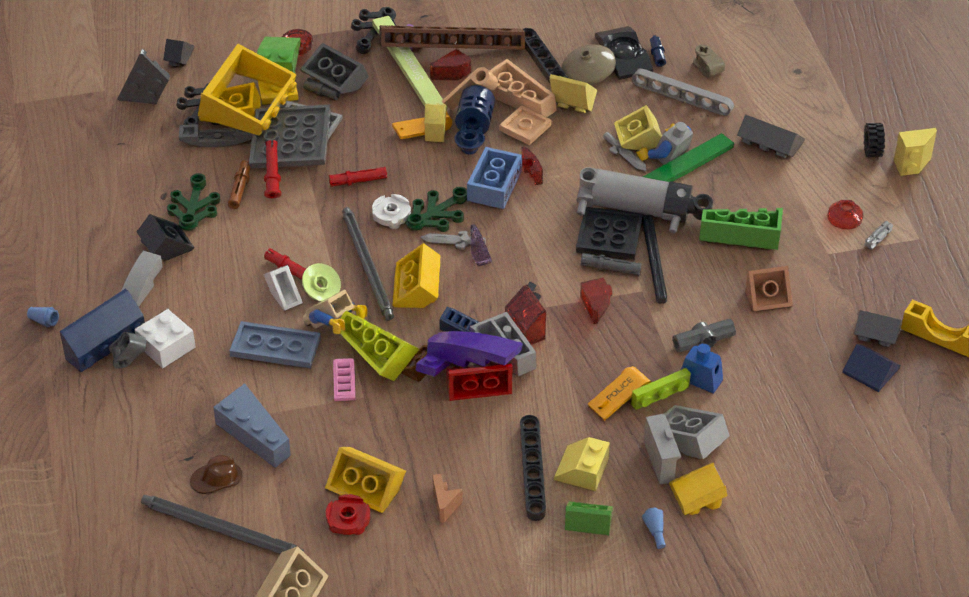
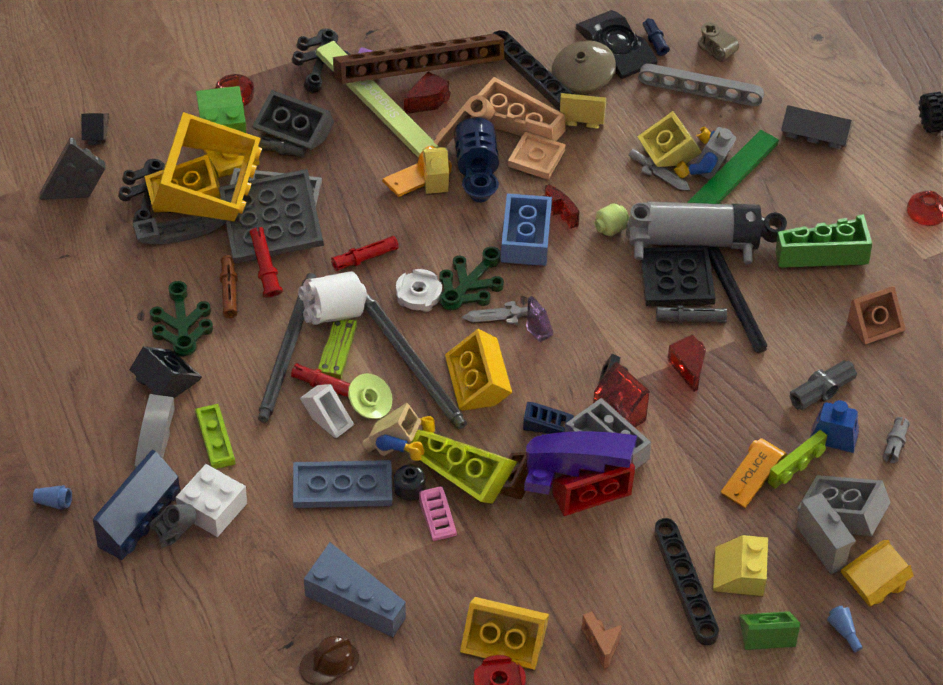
camera: 15 degrees left, 5 degrees up
none -> lime tile [195,404,236,469]
none -> dark grey piece [258,273,317,422]
none -> white cylinder [298,272,367,325]
none -> lime tile [318,319,357,380]
none -> black head [394,464,426,501]
none -> yellowish green head [594,203,629,236]
none -> light grey pin [883,417,910,463]

